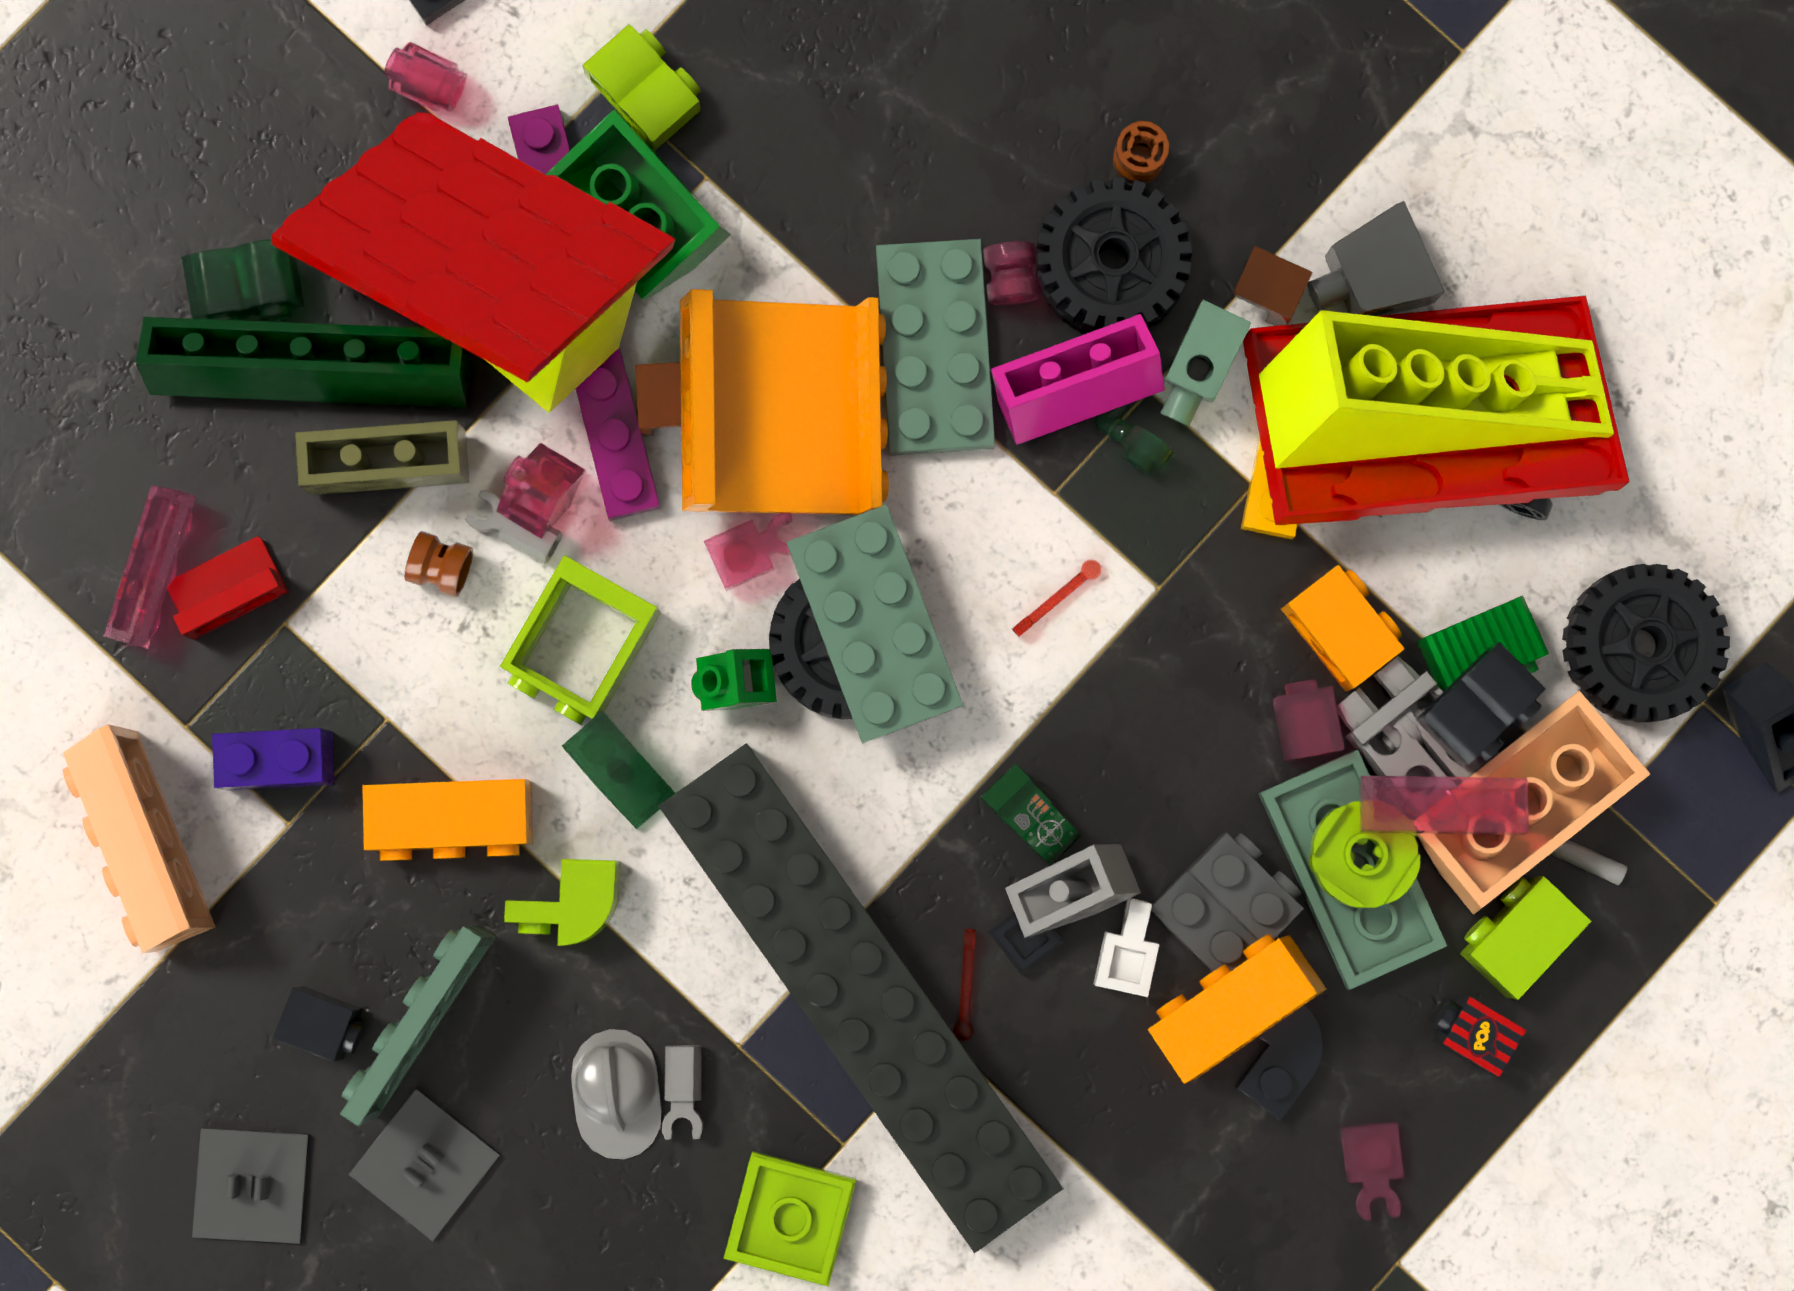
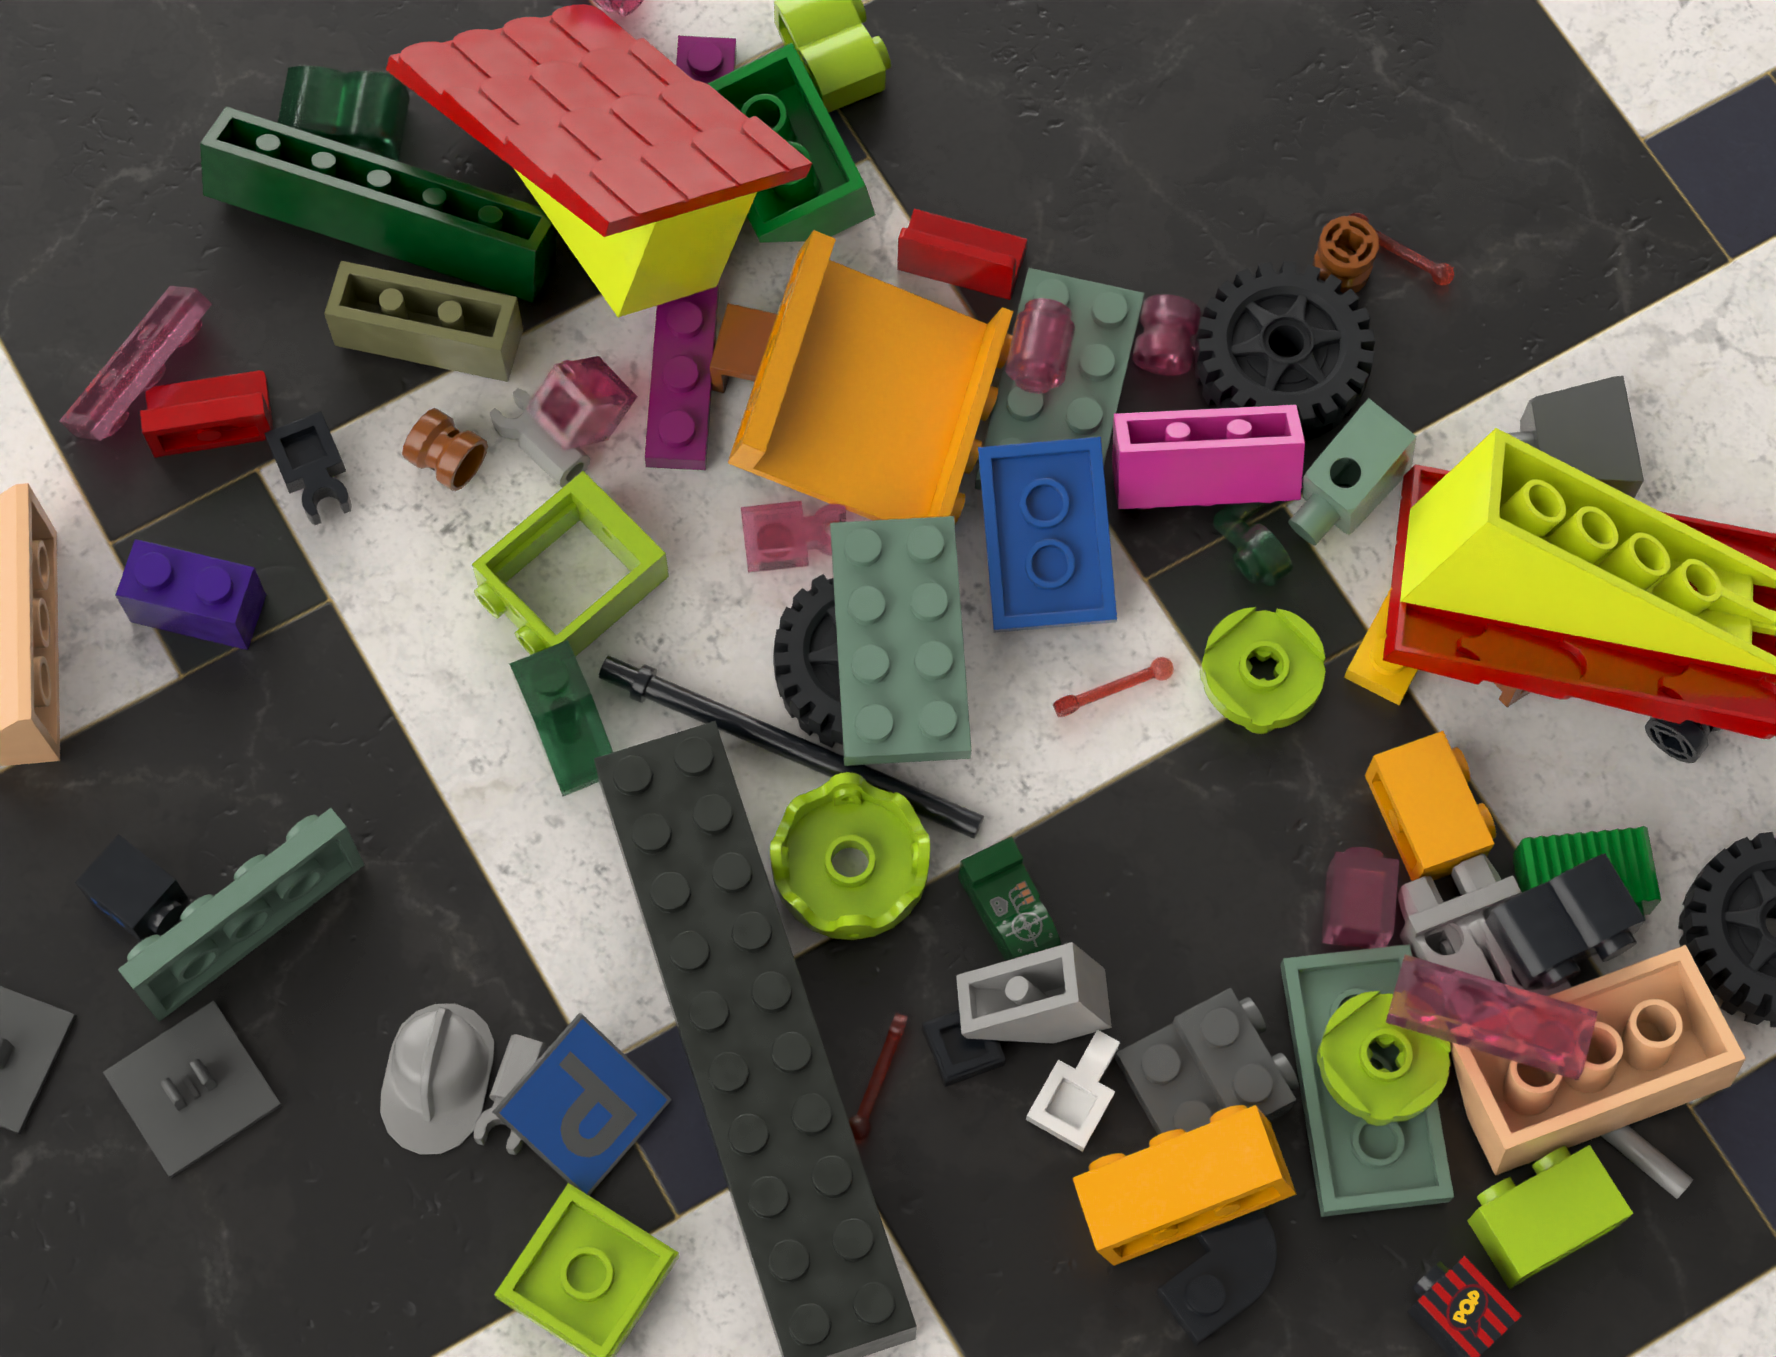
camera: 20 degrees right, 15 degrees down
light orange brick [363,779,533,861] -> none
lime brick [504,859,620,946] -> none
green brick [691,649,777,711] -> none
reddish brown panel [1234,246,1313,326] -> none
none -> black plate [264,411,352,525]
none -> blue piece [492,1013,672,1195]
none -> black bar [599,655,984,839]
none -> lime plate [770,772,930,940]
none -> red panel [897,209,1027,300]
none -> blue plate [978,437,1117,633]
none -> clear pink brick [1005,298,1075,394]
none -> lime plate [1199,607,1326,734]
none -> clear red hinge [1349,213,1454,286]

